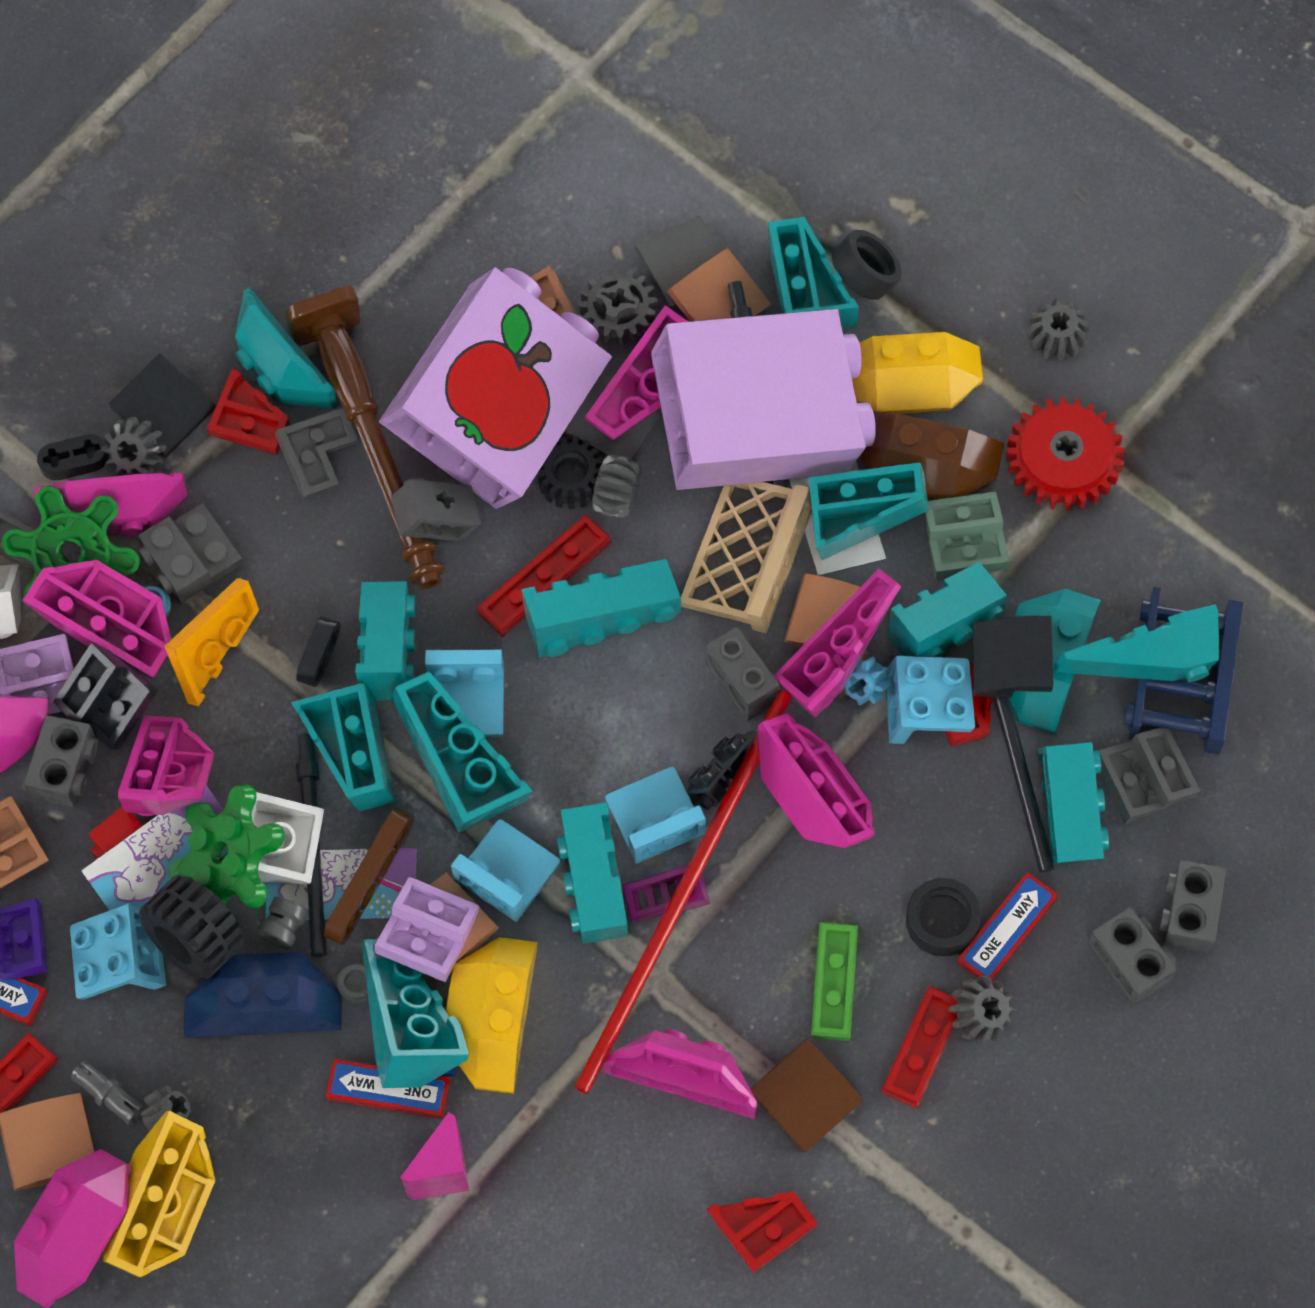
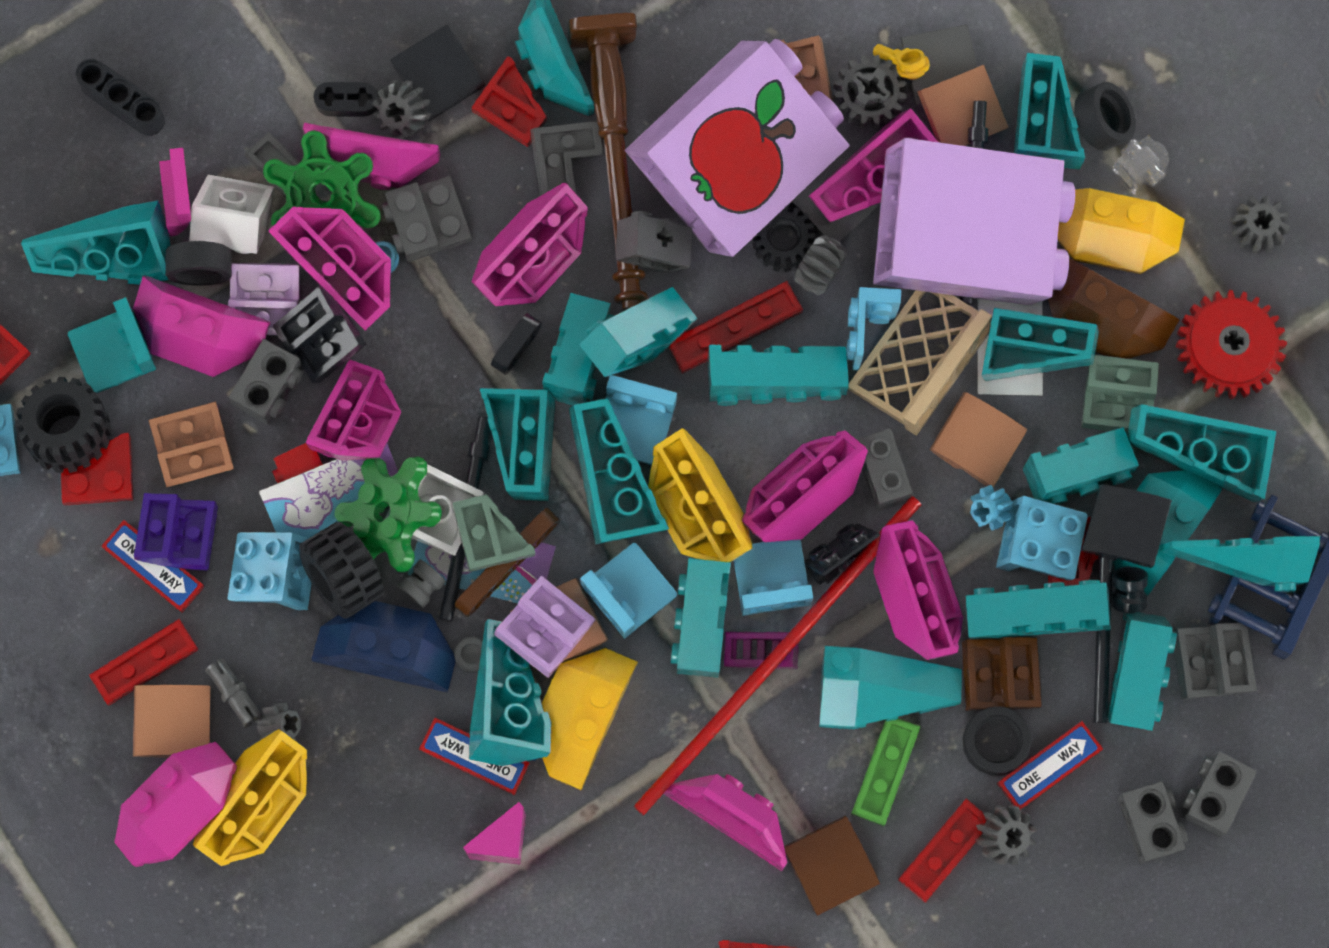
camera: 10 degrees right, 10 degrees up
light orange wing [164,578,259,707] -> none
dark pink wedge [774,569,901,718] -> none
none -> sand green wing [452,494,536,572]
none -> dark pink wedge [471,183,588,306]
none -> teal wedge [579,287,698,377]
none -> yellow wedge [648,428,753,562]
none -> dark pink wedge [742,430,868,542]
none -> teal wedge [819,646,962,730]
none -> medium azure bracket [846,287,901,370]
none -> yellow plate [873,44,930,80]
none -> reddish brown slope [962,637,1042,711]
none -> teal wedge [966,580,1111,639]
none -> clear brick [1112,135,1170,194]
none -> black wheel [1112,566,1148,613]
none -> teal wedge [1127,404,1276,503]

